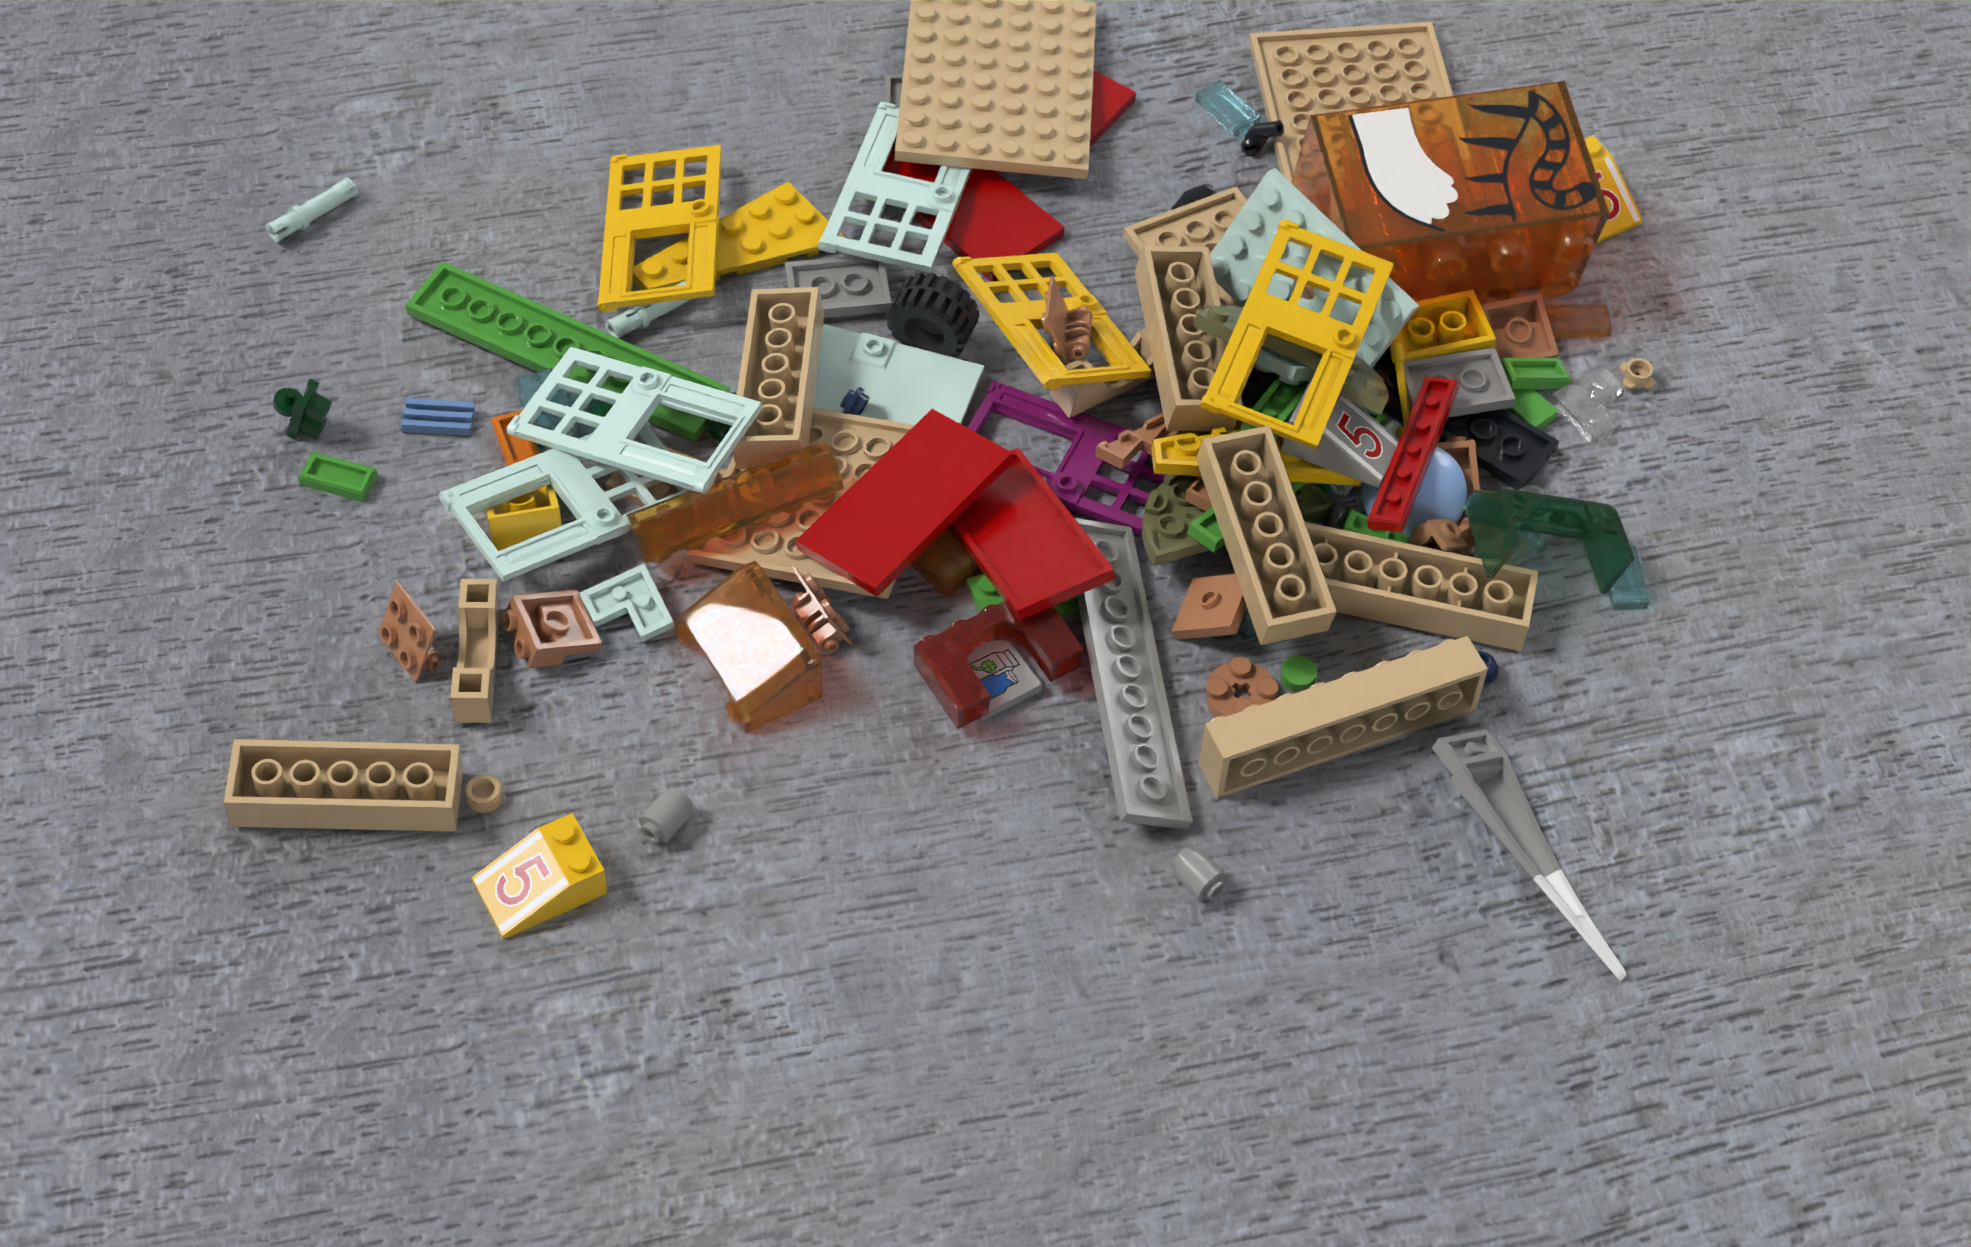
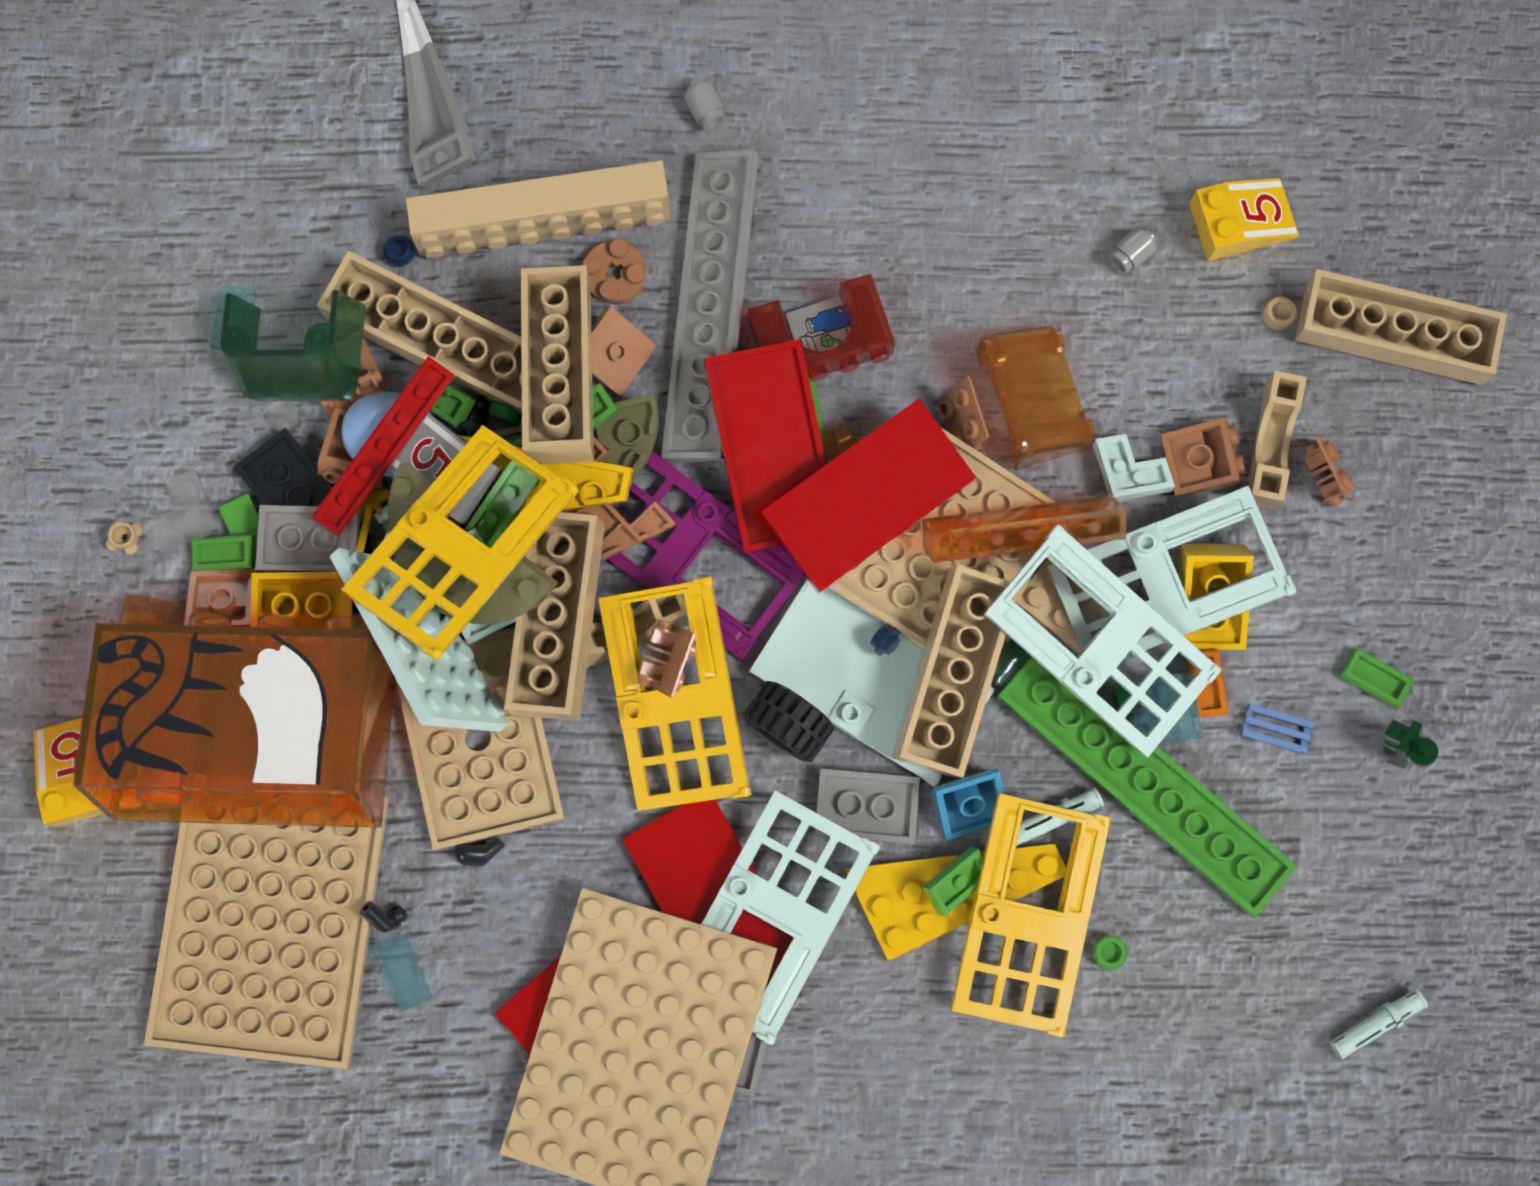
camera: 165 degrees left, 25 degrees up
medium nougat bracket [1406,519,1467,551] -> none
none -> bright green plate [923,847,983,916]
none -> dark azure slope [930,768,1004,841]
none -> bright green tile [1092,935,1128,970]

